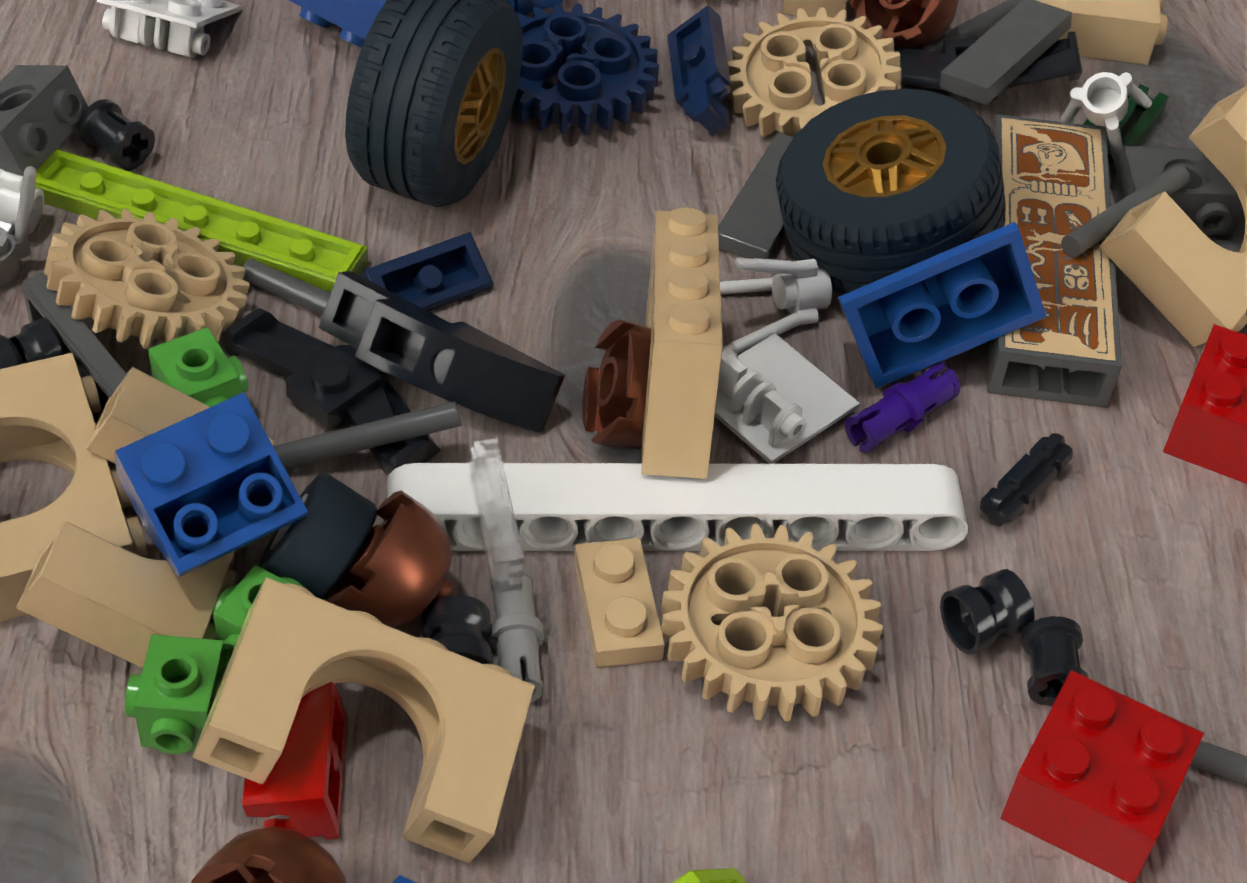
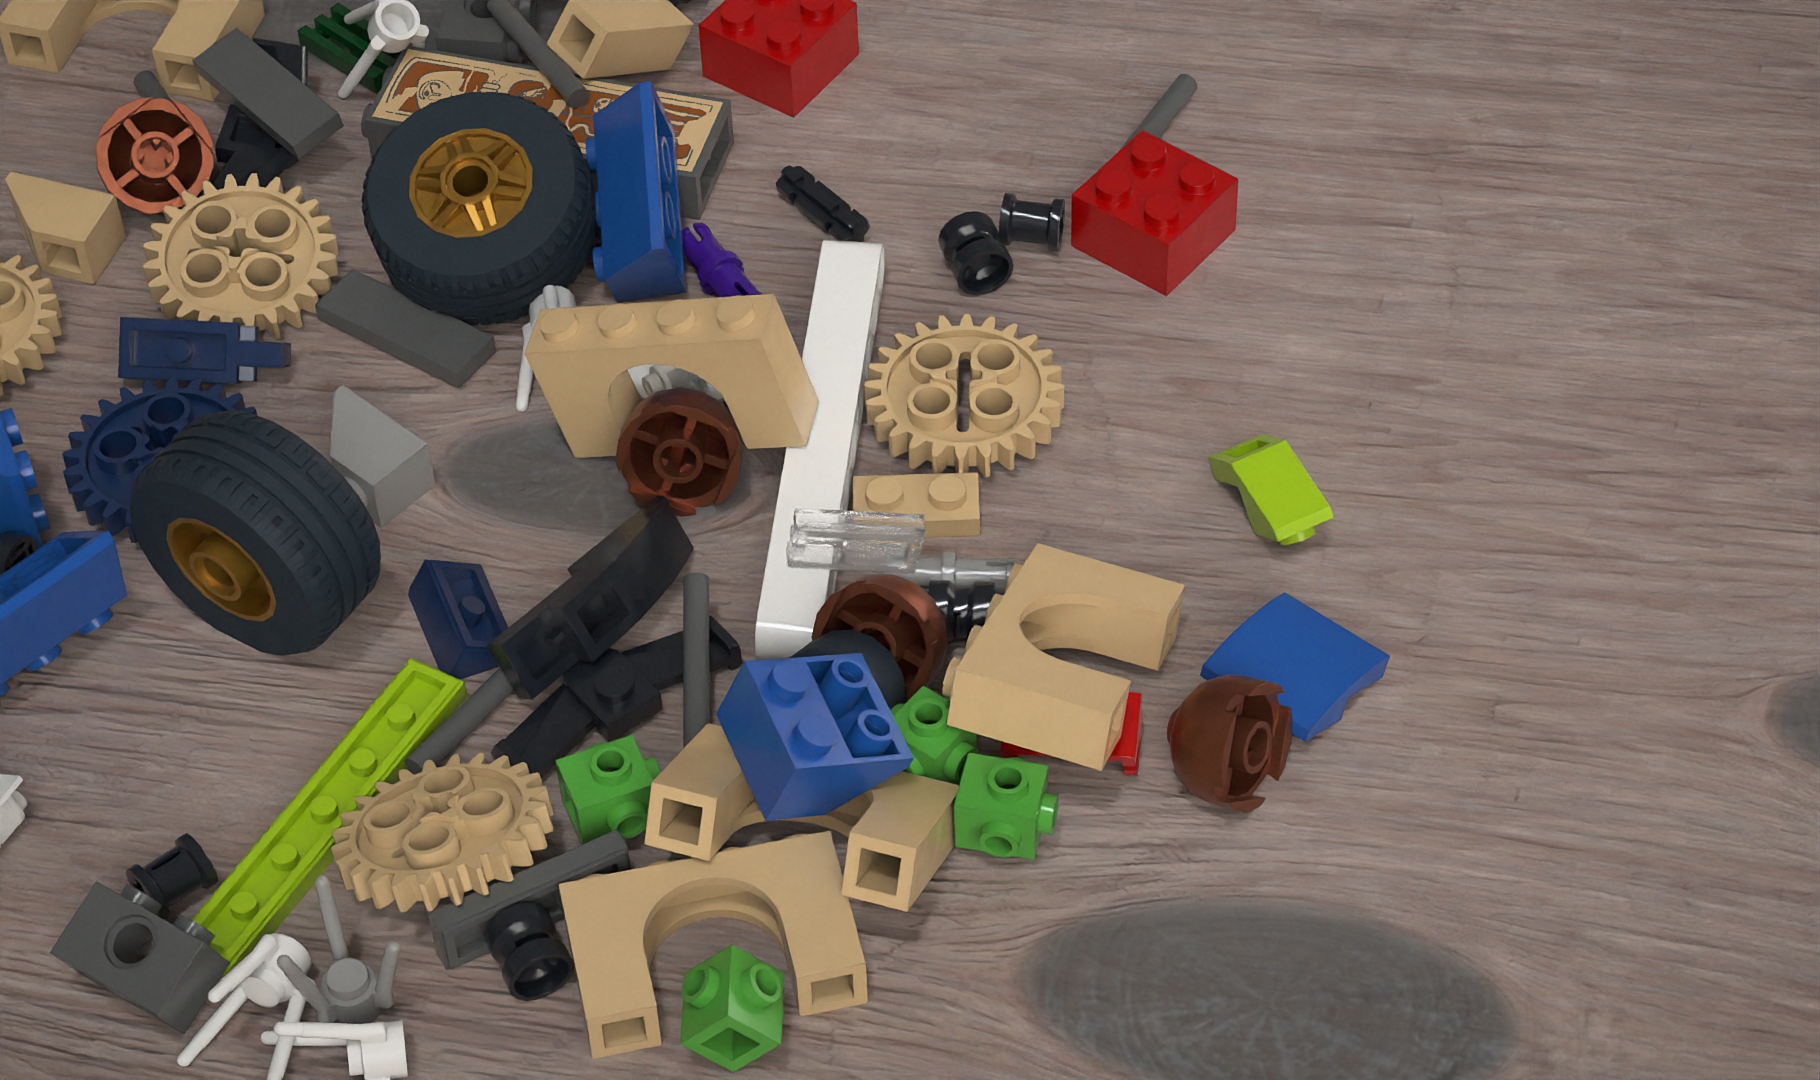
camera: 75 degrees left, 0 degrees up
none -> light grey slope [330,385,436,528]

